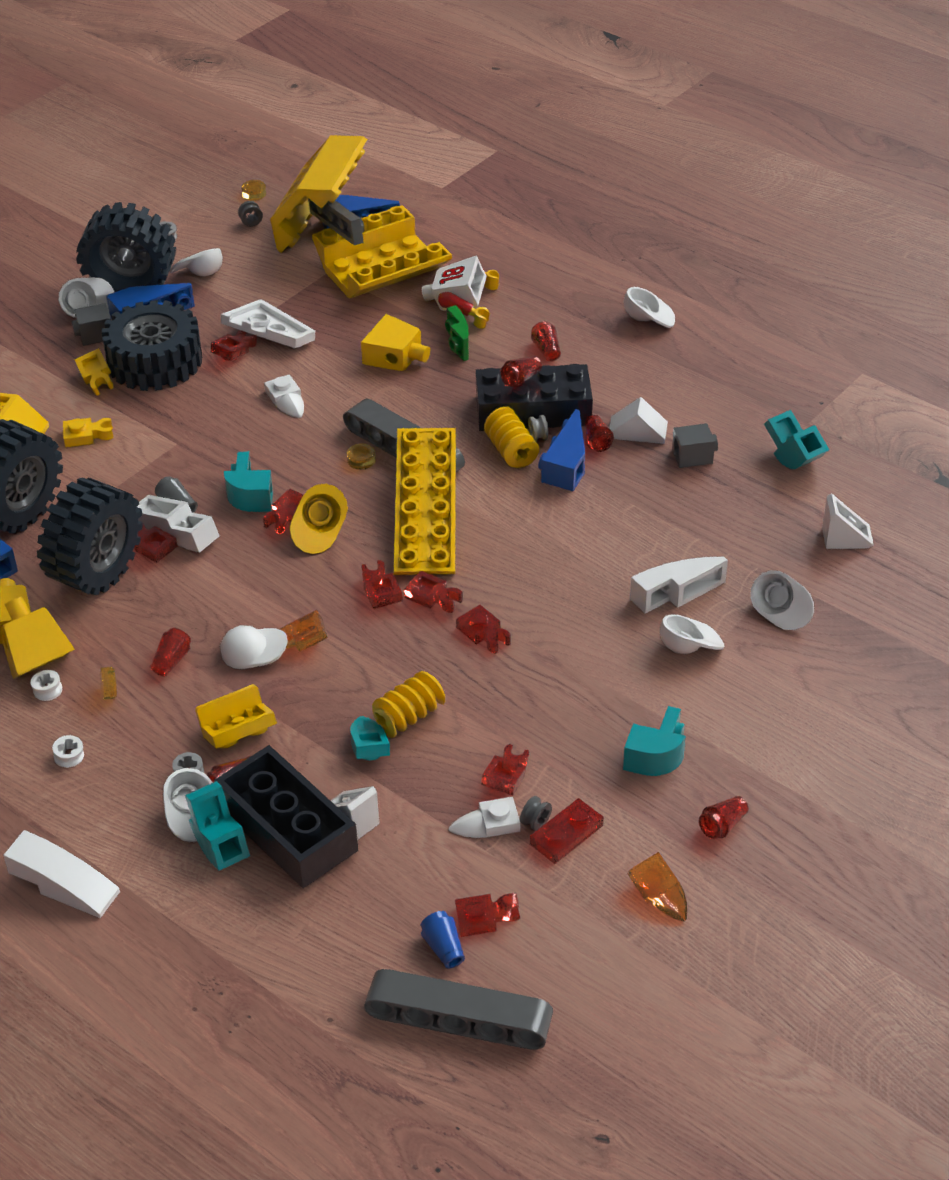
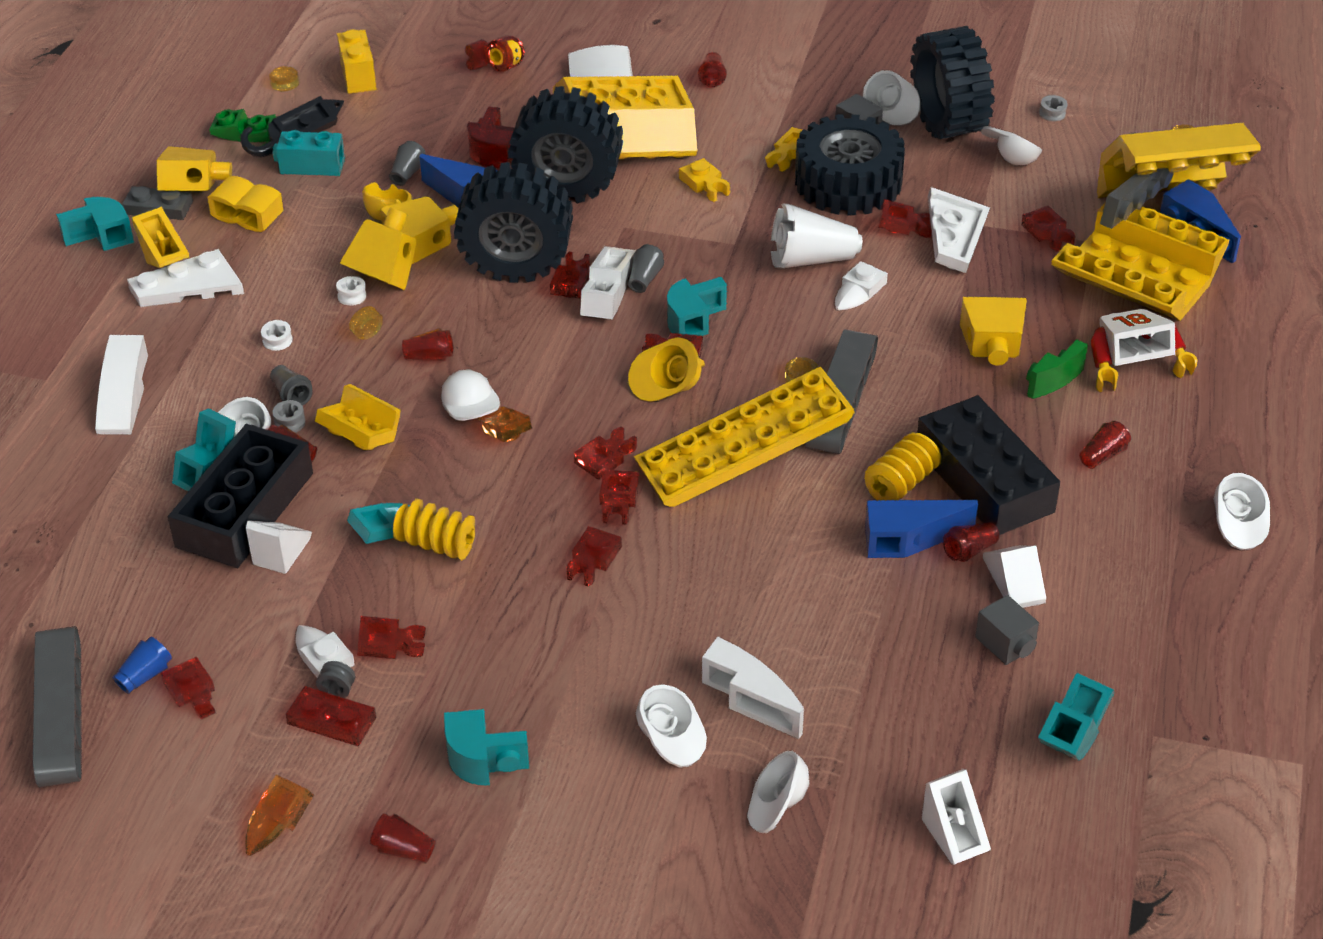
camera: 65 degrees right, 0 degrees up
blue slope [106,283,195,319] -> none
clear red cone [500,356,542,387] -> none
light grey bush [528,415,548,442] -> none
none -> dark grey cone [270,365,312,405]
none -> white cone [771,204,862,268]
none -> clear red plate [1021,206,1075,252]

